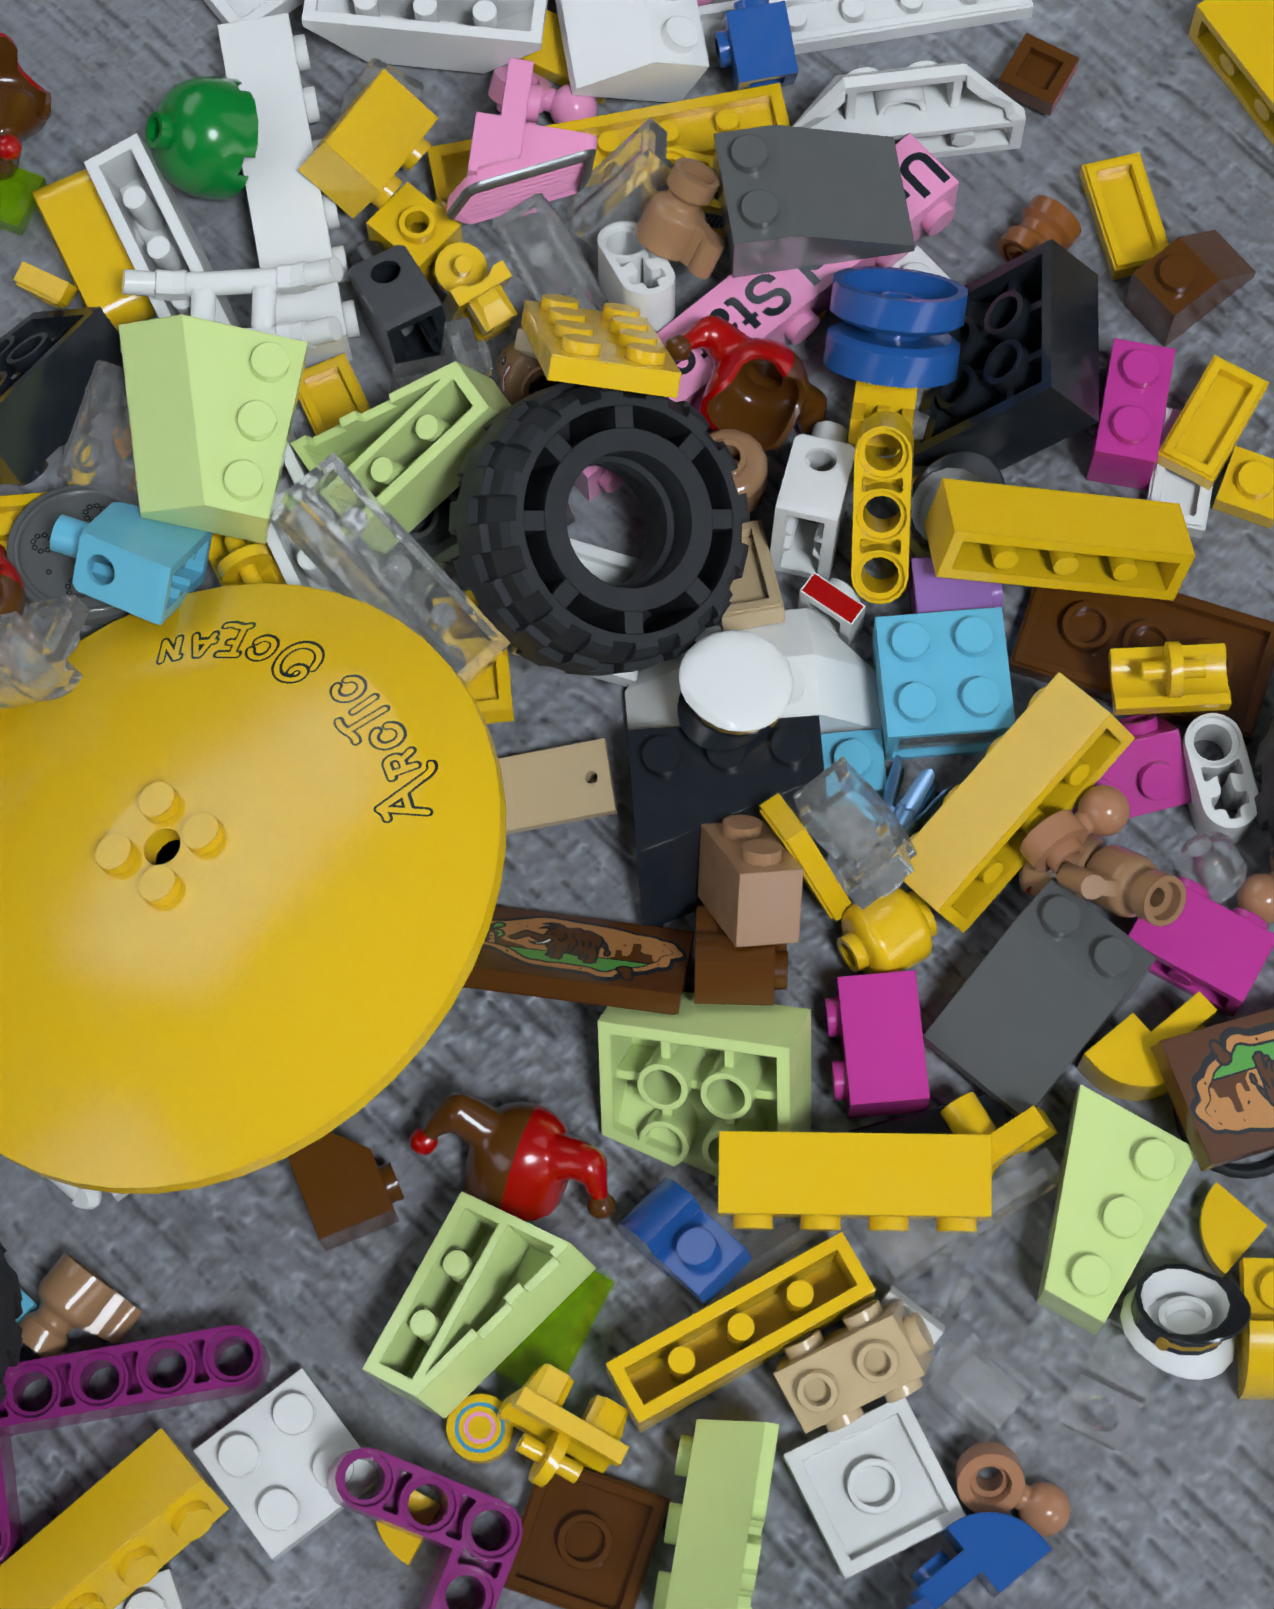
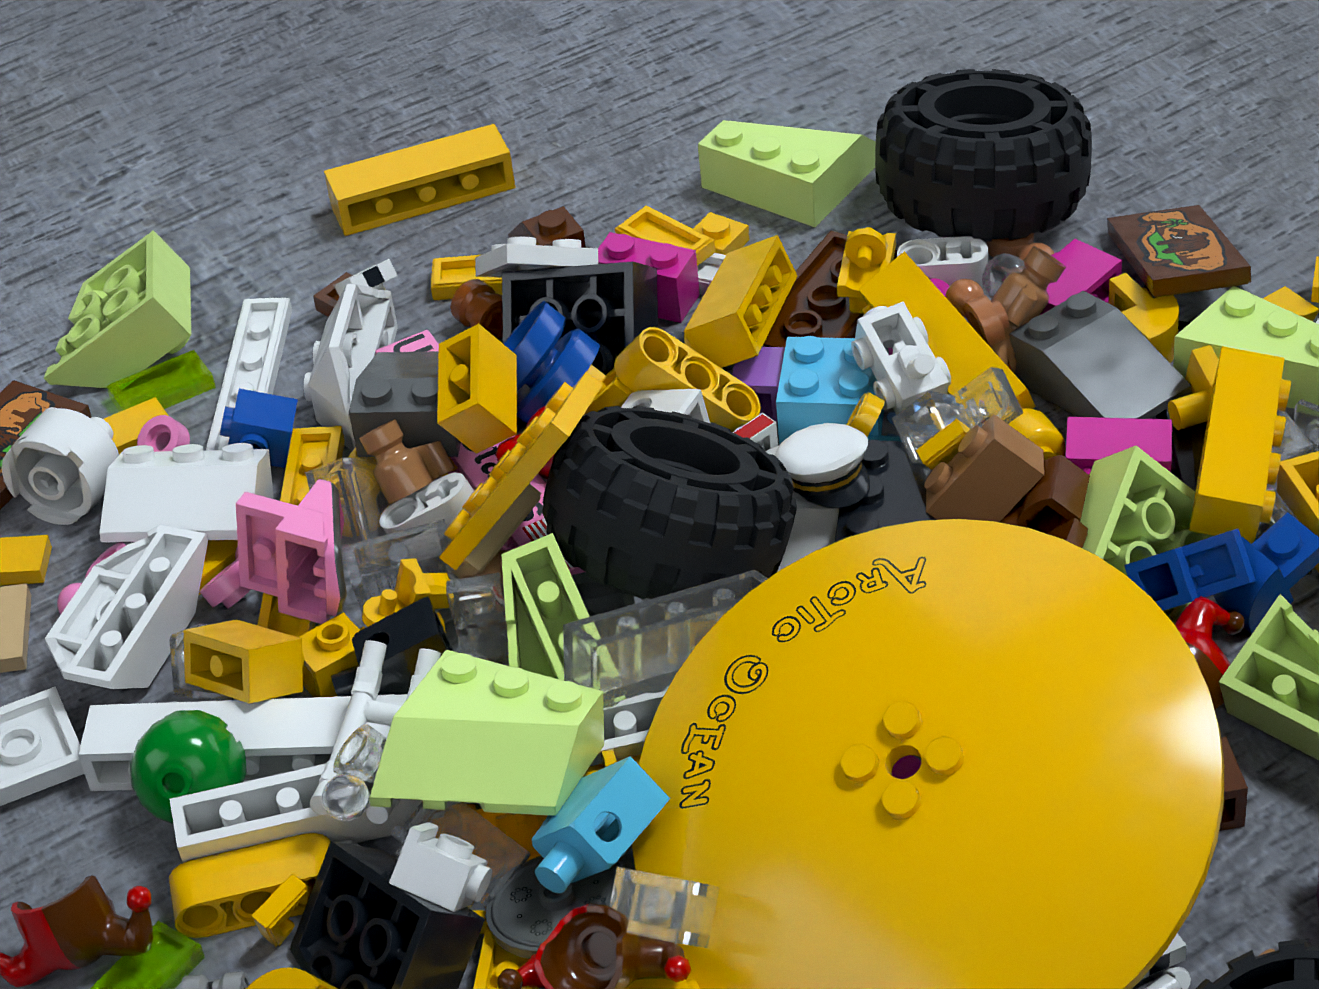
camera: 75 degrees left, 30 degrees down
none -> clear plate [322,724,387,821]
none -> white plate [334,259,398,297]
none -> white brick [389,822,492,912]
none -> yellow brick [437,324,517,454]
none -> white plate [475,237,598,278]
none -> yellow tile [846,392,885,437]
none -> white brick [851,301,951,421]
none -> blue brick [1124,528,1256,611]

